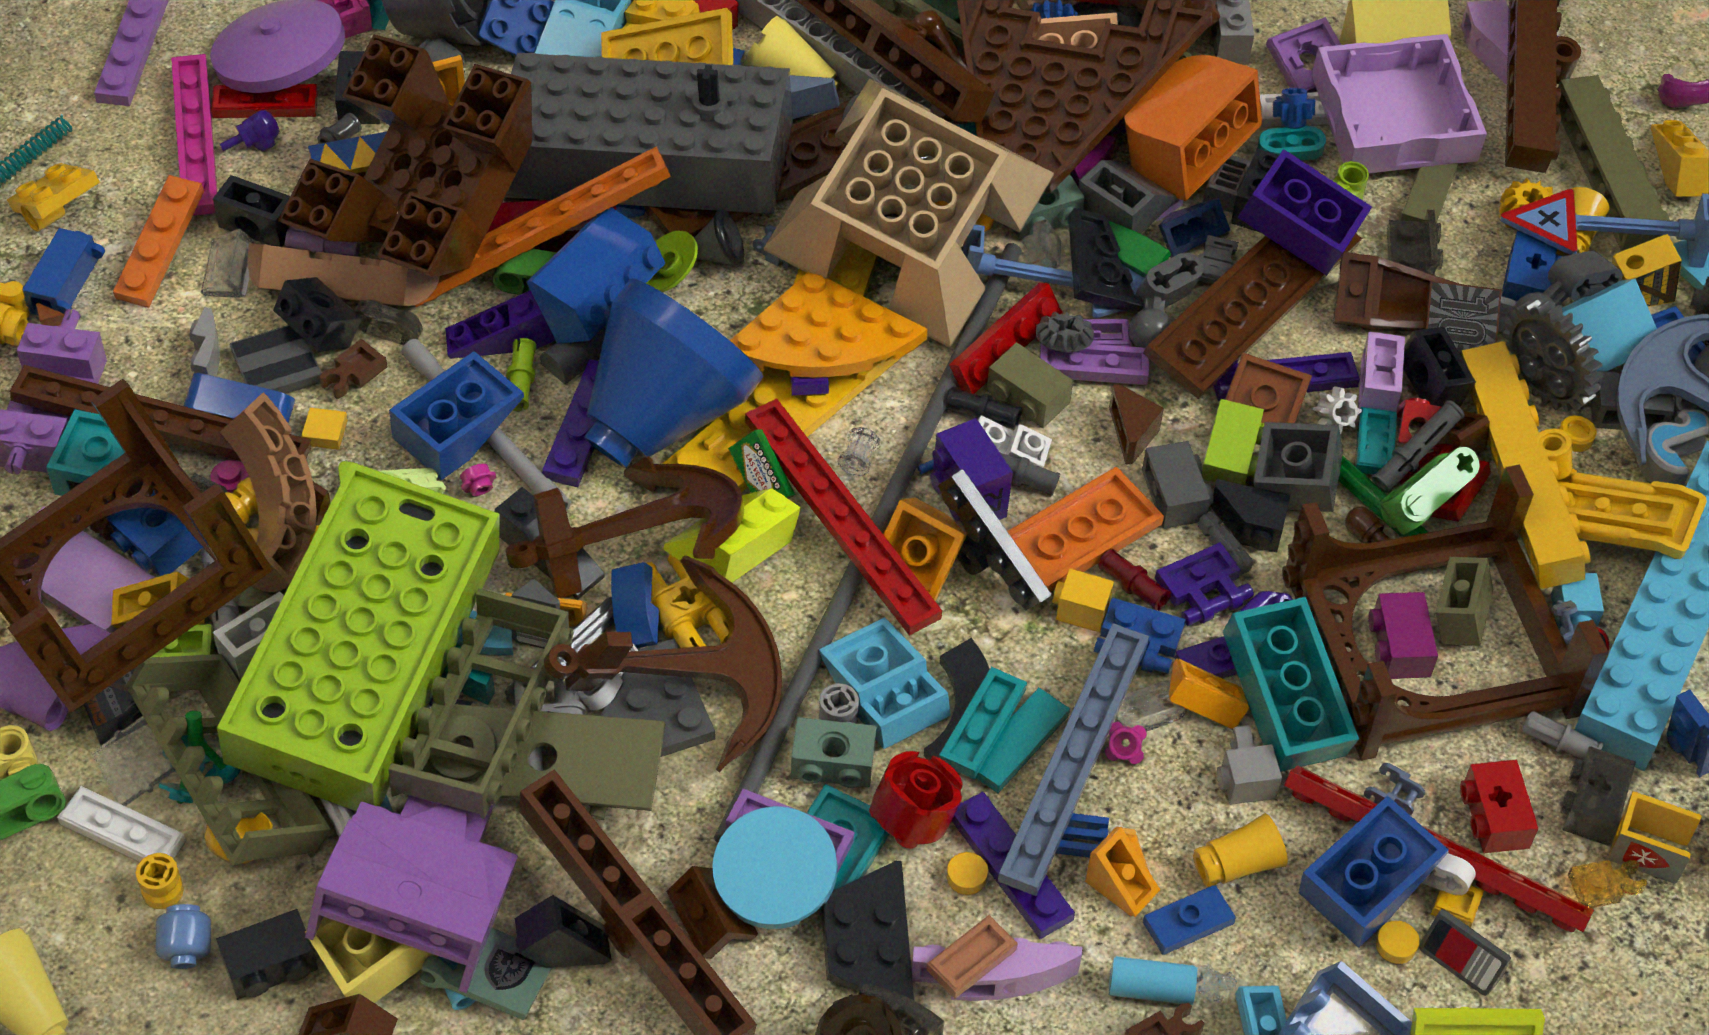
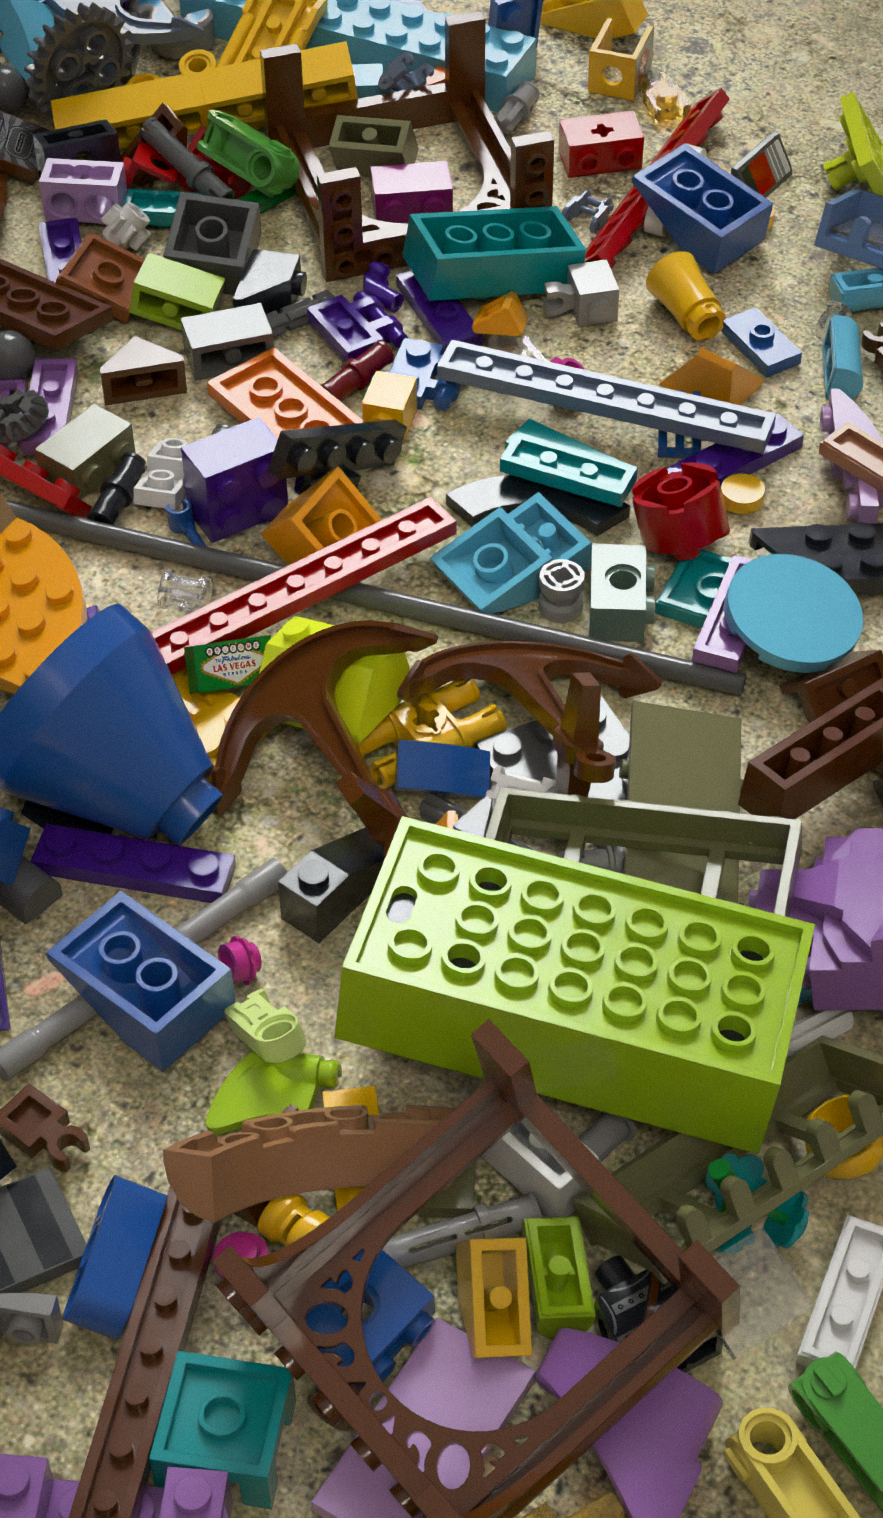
camera: 90 degrees left, 5 degrees down
yellow tile [301,407,348,450] -> none
lime pin [506,338,536,411] -> none
reddish brown cylinder [1345,507,1391,543] -> none
clear smoke brick [1559,746,1636,846] -> none

